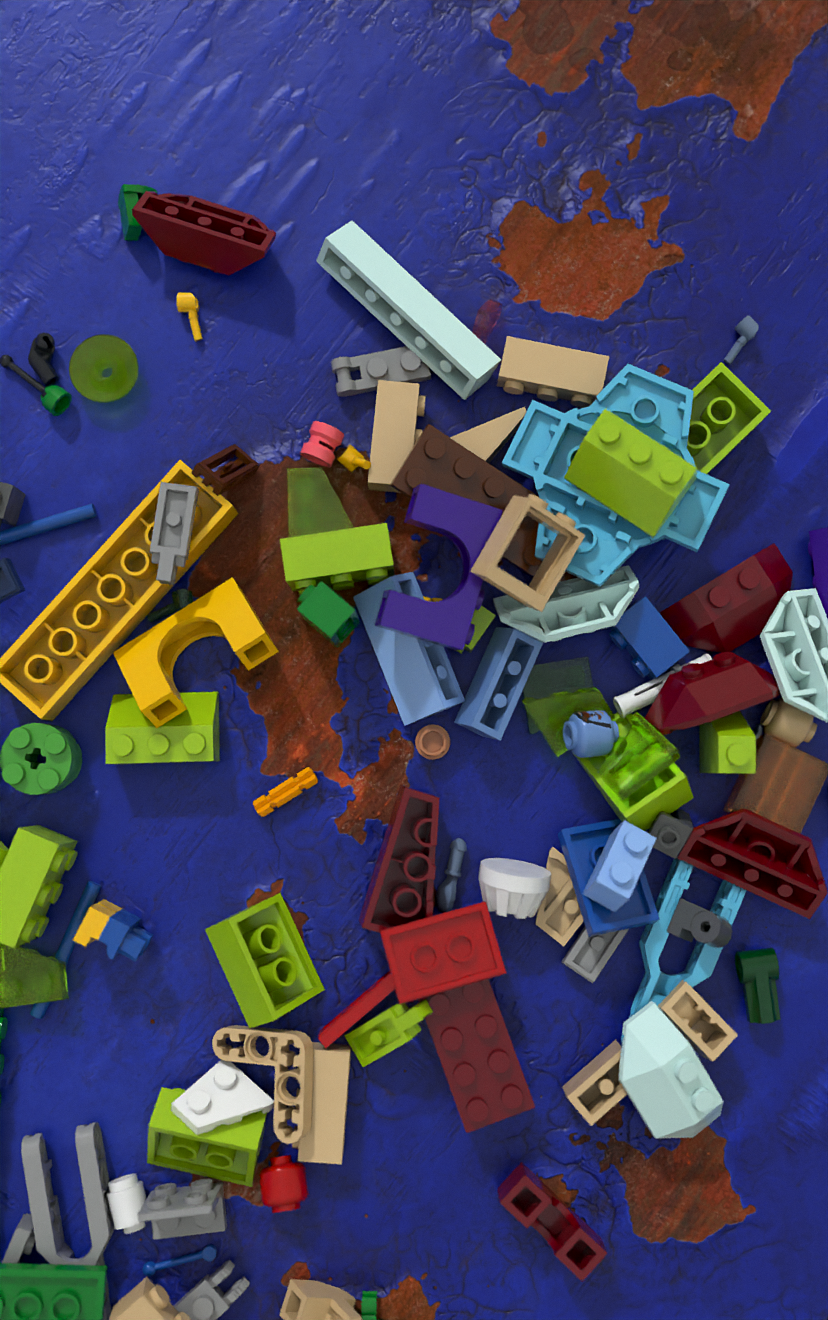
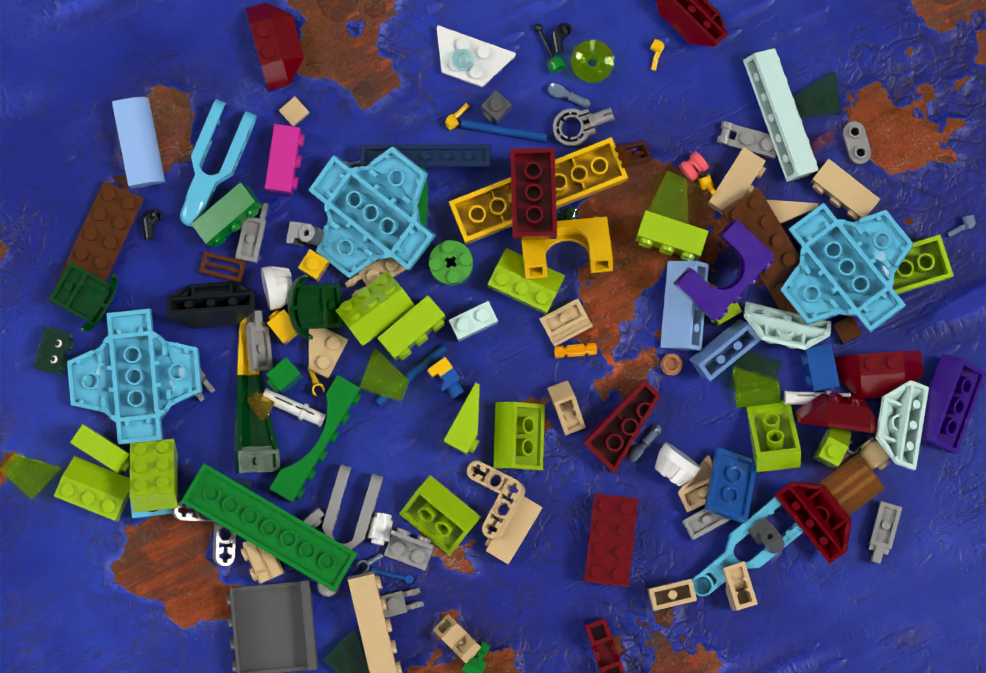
camera: 25 degrees right, 0 degrees up
light grey hinge [150,482,199,585] -> none
white wing [171,1060,274,1135] -> none
red head [259,1155,308,1213] -> none
green brick [297,581,360,649] -> none
red tile [318,970,395,1048] -> none
lime hinge [345,999,433,1067] -> none
red tile [380,901,506,1004] -> none
tan window [470,494,585,612] -> none
medium blue head [563,710,619,758] -> none
lime slope [564,409,698,538] -> none
light blue brick [583,820,656,912] -> none
clear neon green wing [598,712,681,801] -> none
light aqua wedge [619,1001,724,1138] -> none
dark grey bracket [648,808,693,859] -> none
dark green piece [735,948,781,1024] -> none
none -> sand blue hand [353,553,384,574]
none -> lime slope [444,383,480,455]
none -> light aqua brick [449,301,498,342]
none -> dark red brick [510,148,557,240]
none -> tan plate [539,299,593,347]
none -> sand blue piece [547,83,591,108]
none -> tan arch [547,380,586,436]
none -> light grey pin [553,107,615,147]
none -> clear green wing [794,72,841,119]
none -> reddish brown tile [832,316,862,345]
none -> light grey plate [842,121,871,165]

